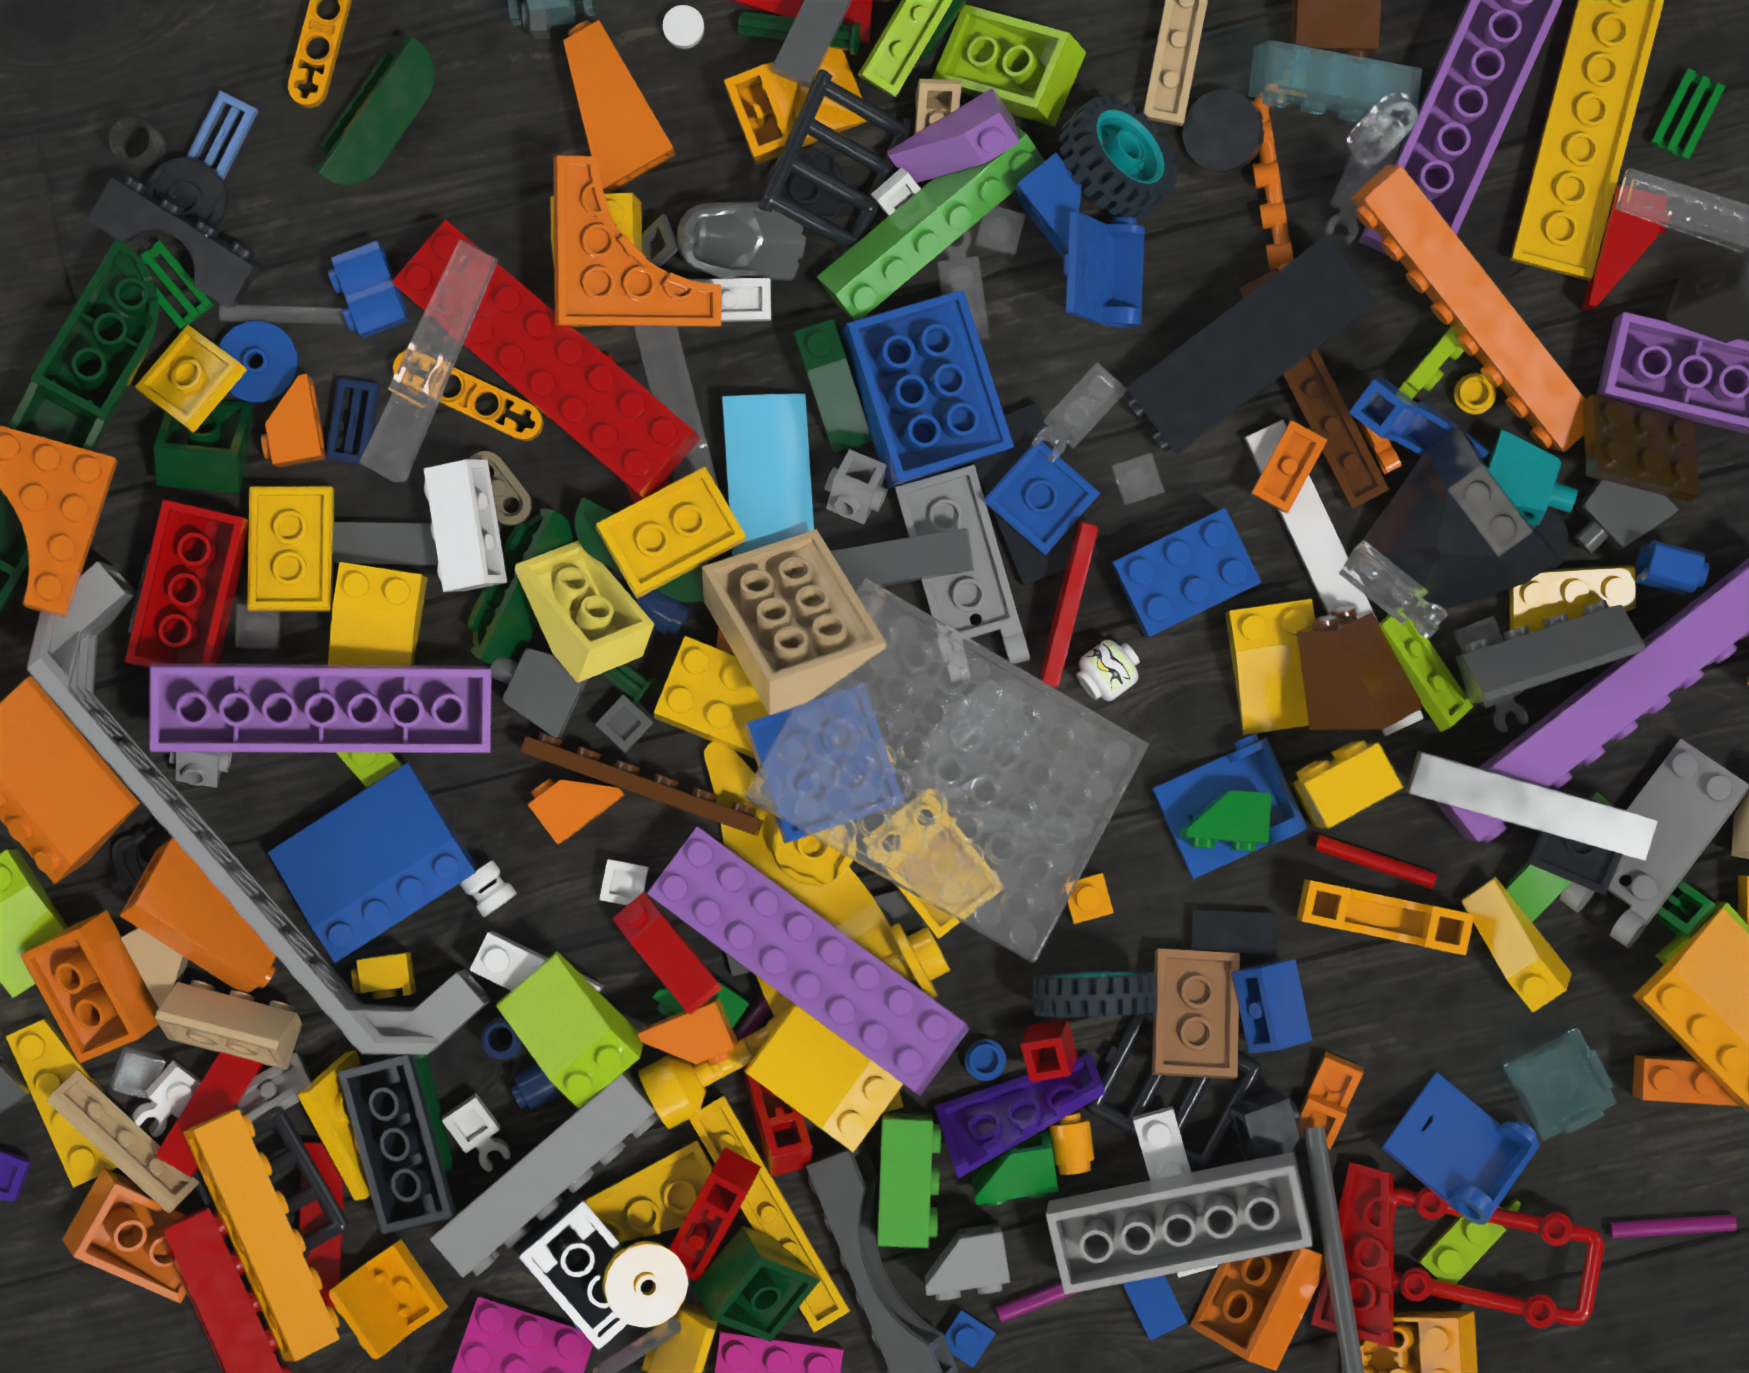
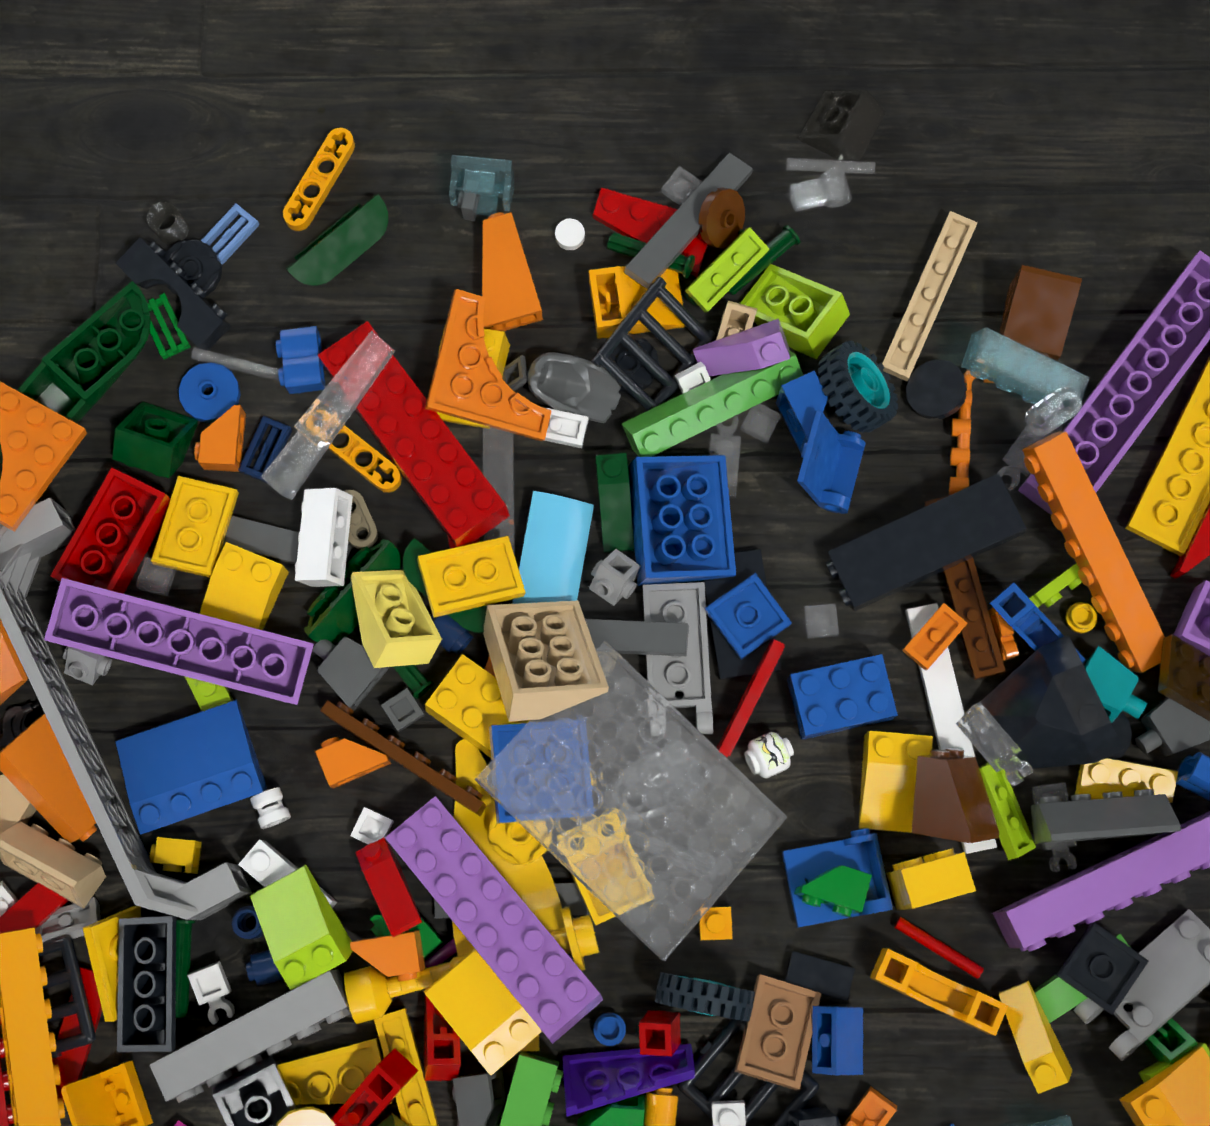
camera: 15 degrees right, 10 degrees down
yellow tile [135,324,247,433] -> none
clear plate [1031,362,1127,462] -> none
tile [1406,751,1658,860] -> none

